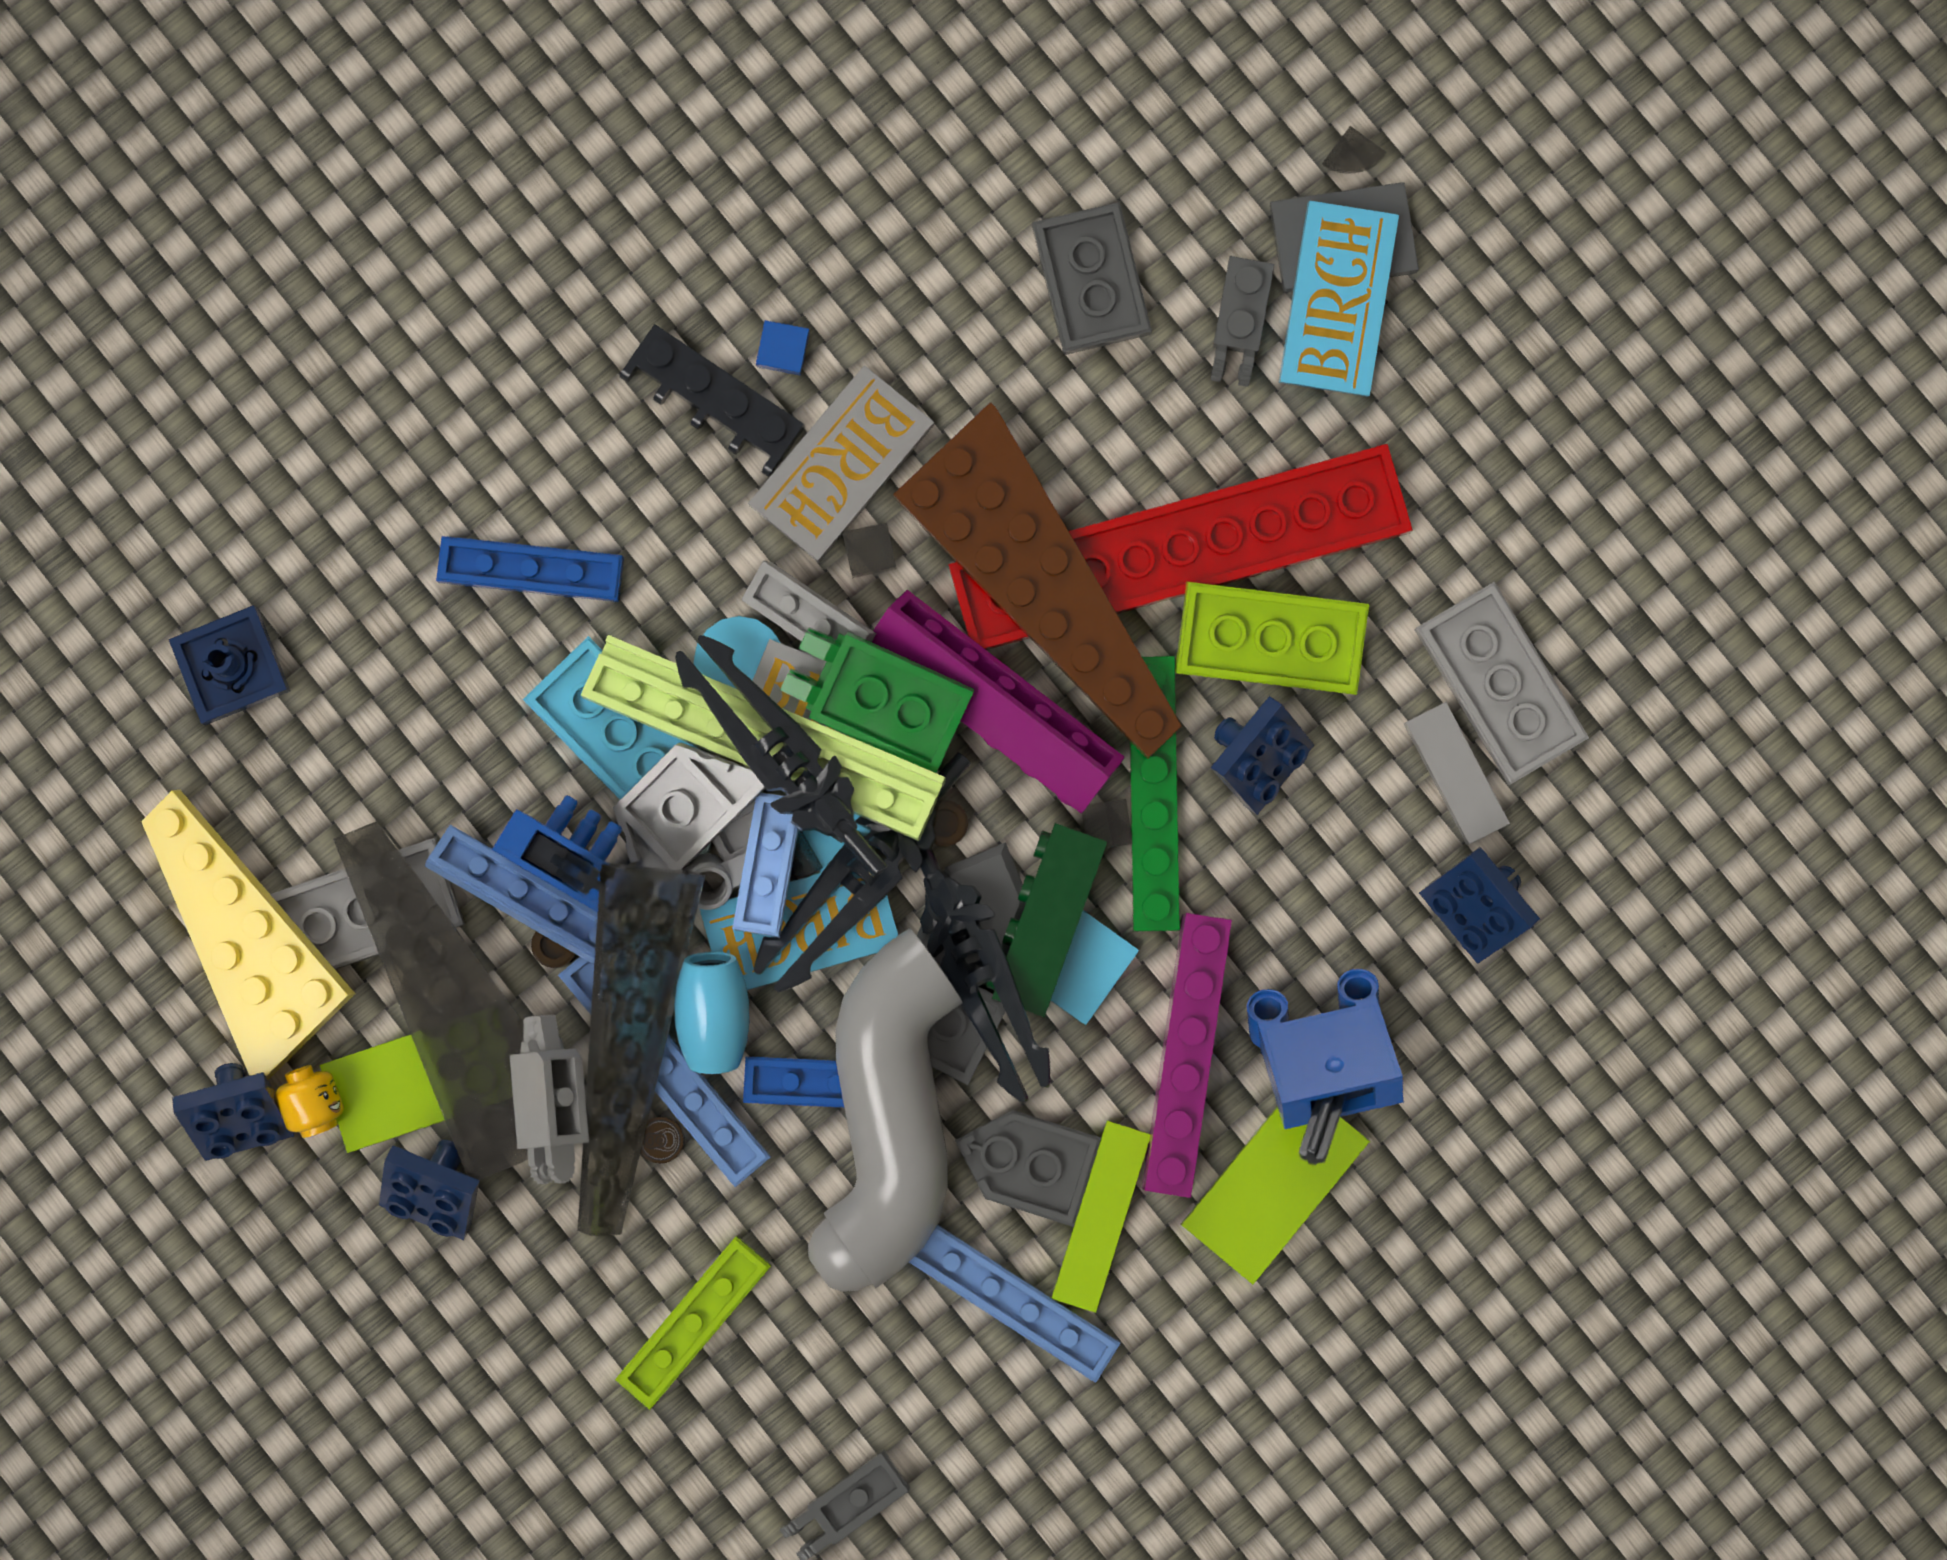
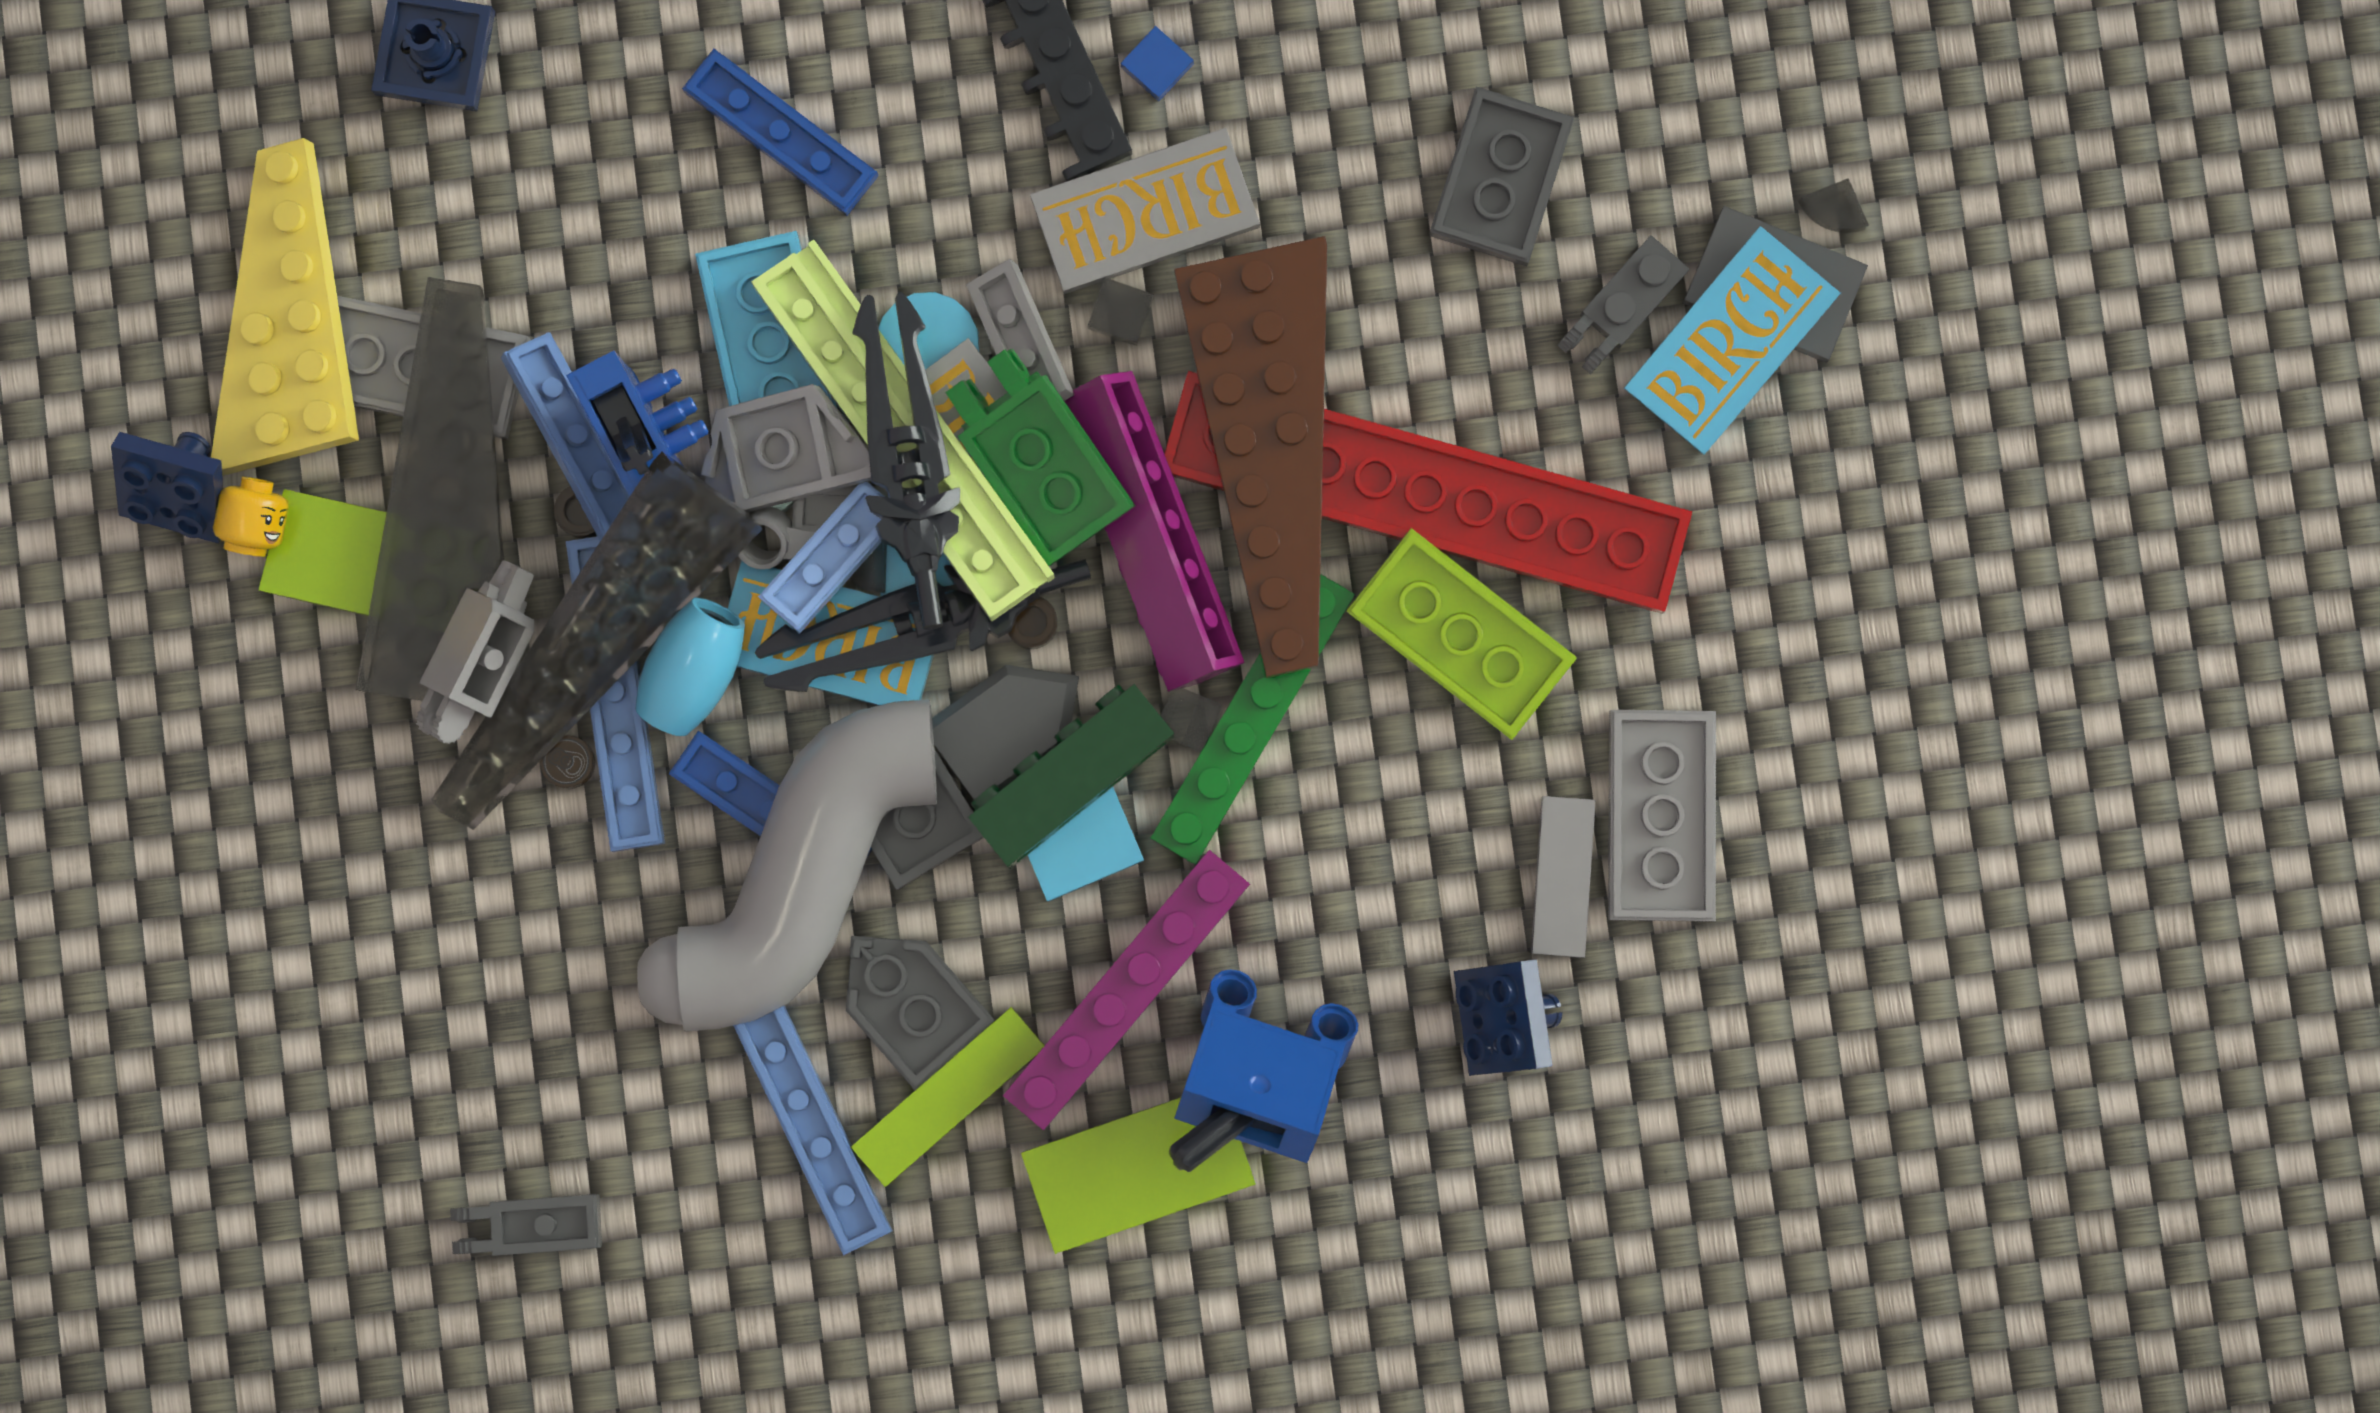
camera: 30 degrees right, 0 degrees up
dark blue plate [379,1140,479,1240] -> none
lime tile [615,1236,772,1410] -> none
black sword [920,848,1050,1102] -> none
dark blue plate [1211,696,1314,815] -> none

